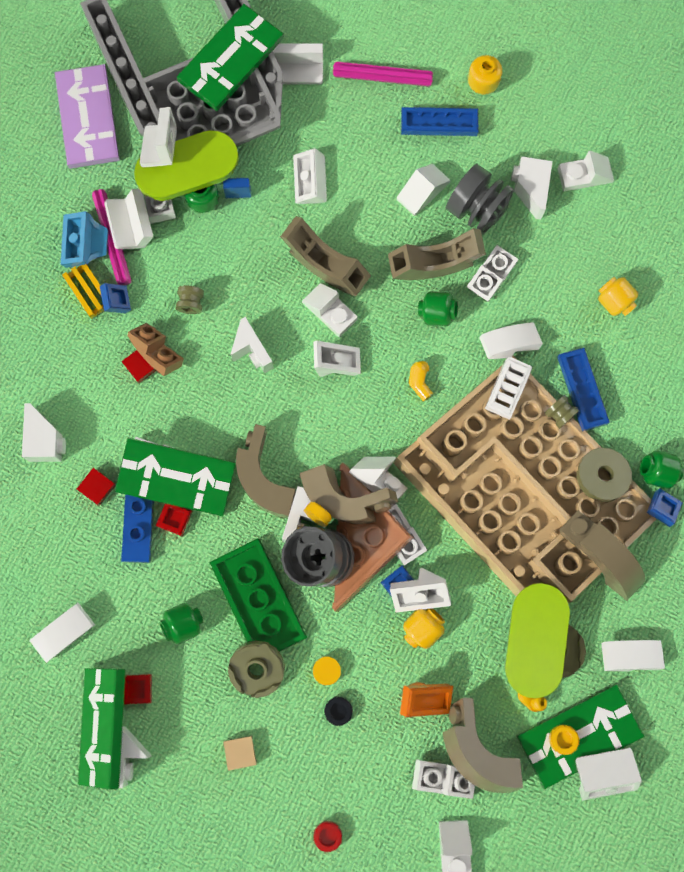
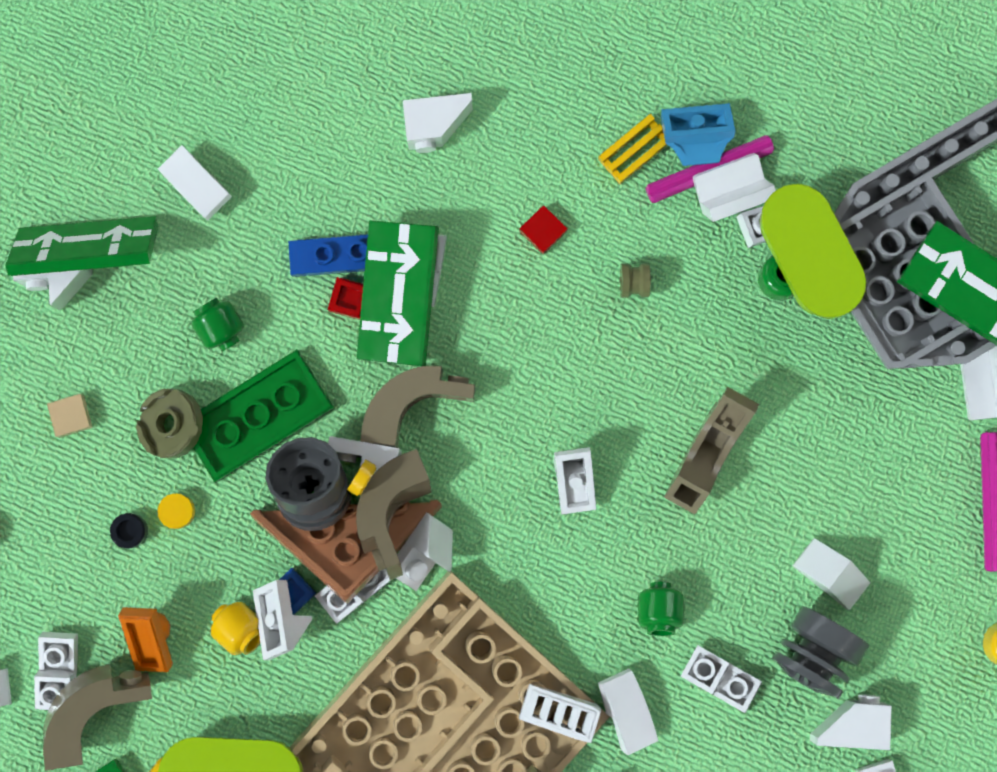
camera: 85 degrees right, 5 degrees up
lavender tile [55,64,120,169] -> none
red tile [76,468,116,506] -> none
blue tile [100,283,131,314] -> none
red tile [124,674,152,704] -> none
medium nougat slope [127,323,184,376] -> none
white panel [140,107,177,167] -> none
blue tile [223,178,251,198] -> none
white slope [231,317,274,373] -> none
white slope [293,148,327,204] -> none
white slope [302,283,358,338] -> none
dark tan arch [388,228,486,280] -> none
blue plate [401,107,478,136] -> none
yellow arm [409,361,433,402] -> none

